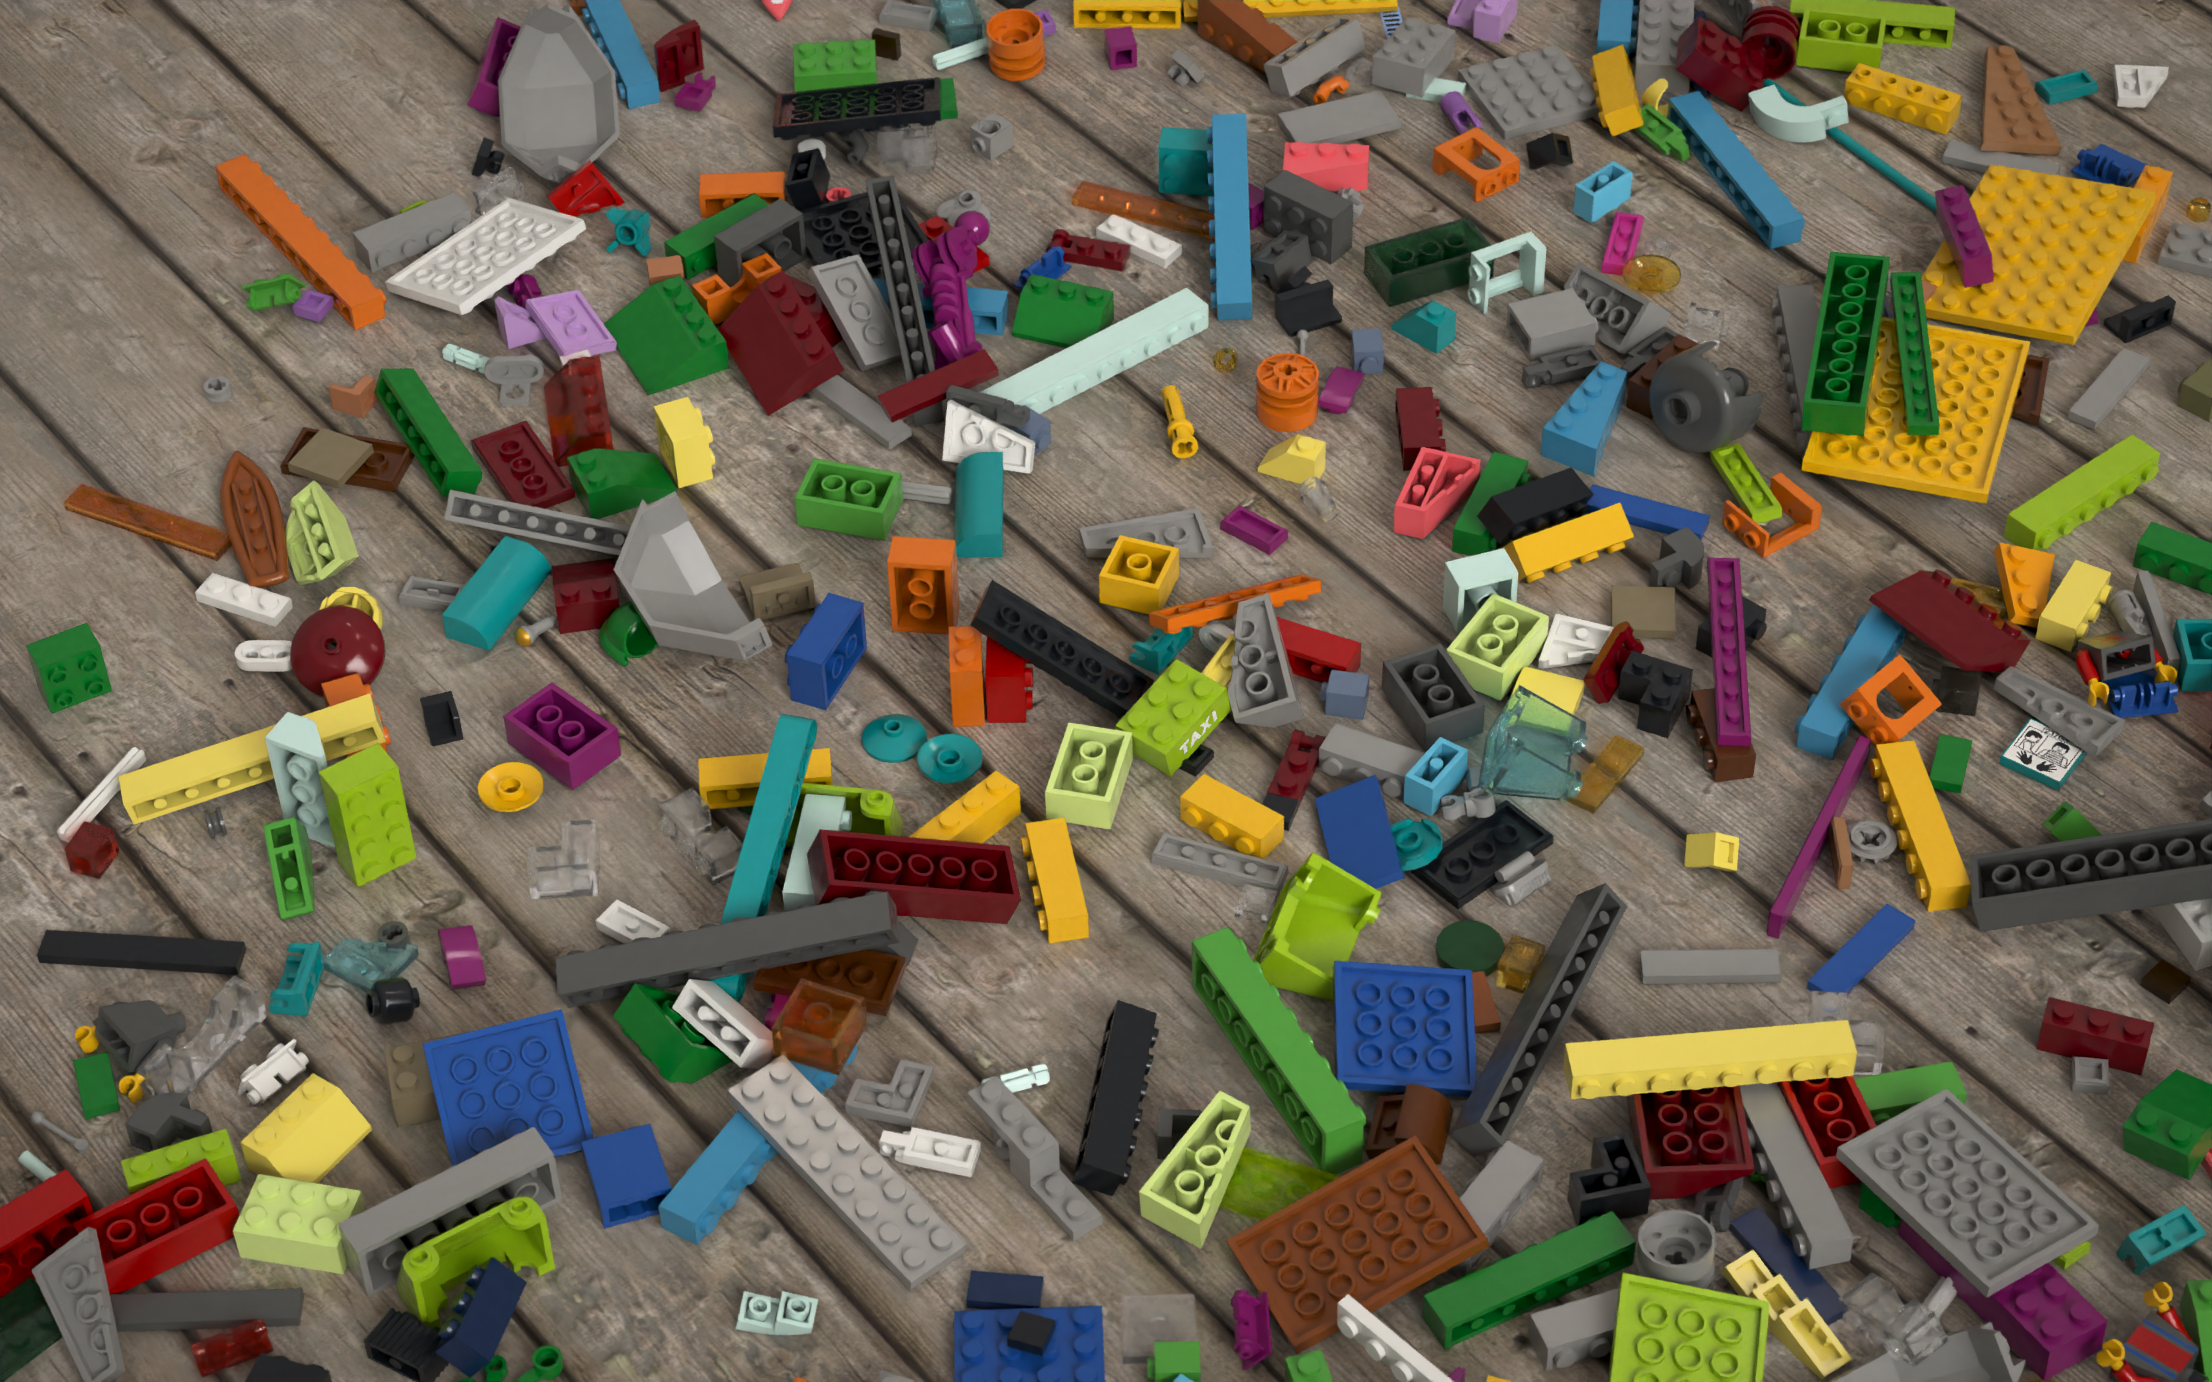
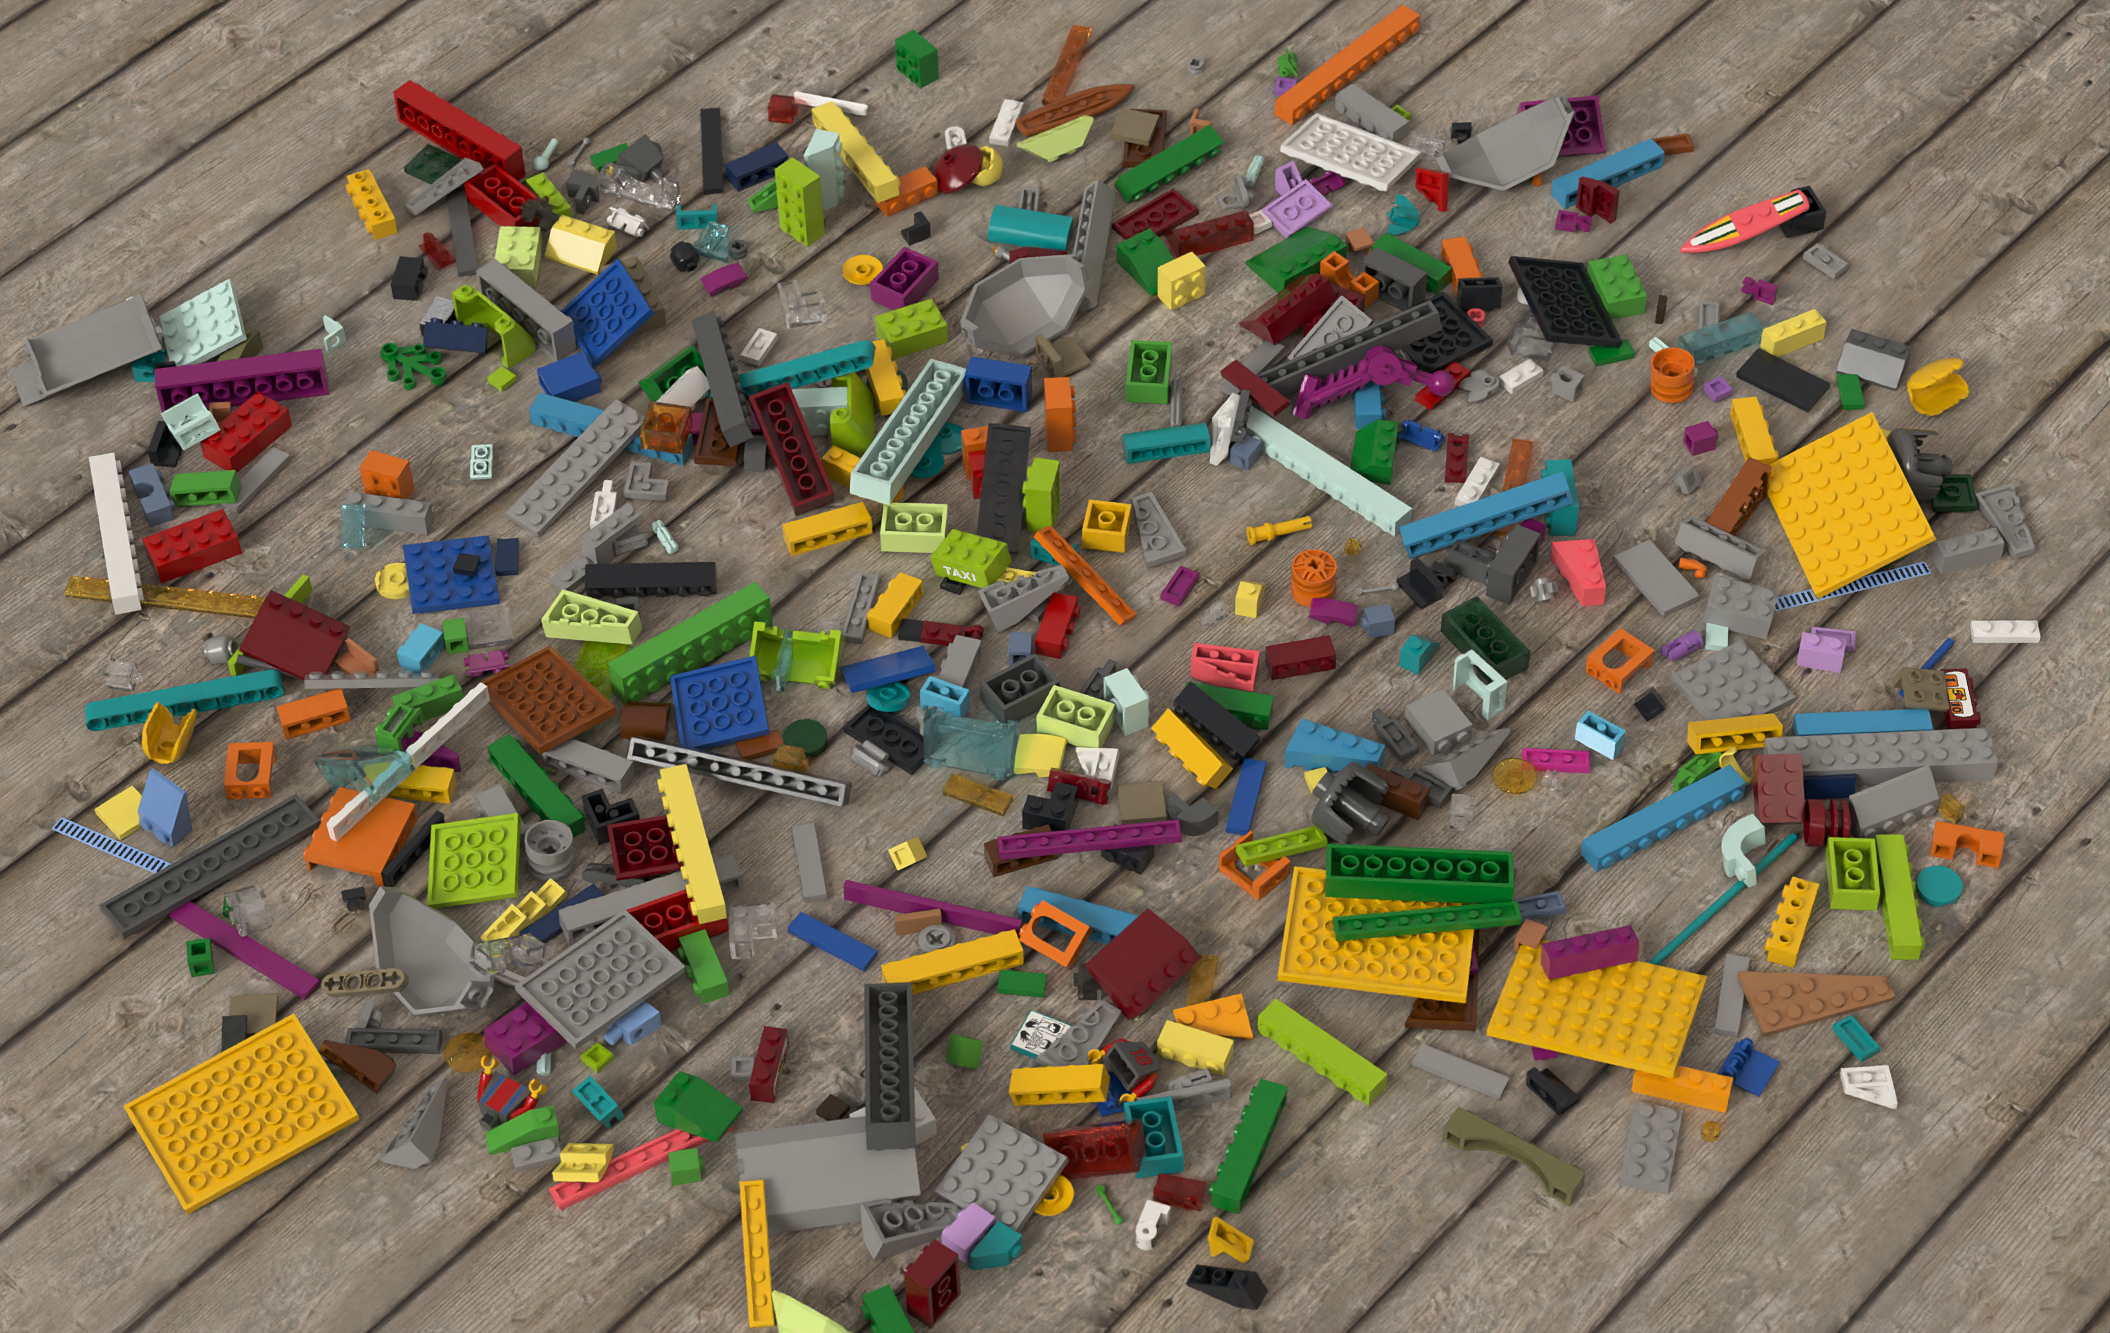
camera: 80 degrees right, 5 degrees up
none -> lime tile [487,366,517,392]
none -> clear smoke hips [520,195,560,232]
none -> dark blue brick [725,142,789,192]
none -> clear light blue wing [772,630,793,691]
none -> light aqua brick [850,359,966,505]
none -> lime brick [875,299,948,360]
none -> yellow brick [1008,1063,1110,1106]
none -> lime brick [1022,457,1060,533]
none -> dark grey hinge [1079,659,1117,700]
none -> light yellow tile [1304,767,1328,794]
none -> white plate [1499,359,1544,394]

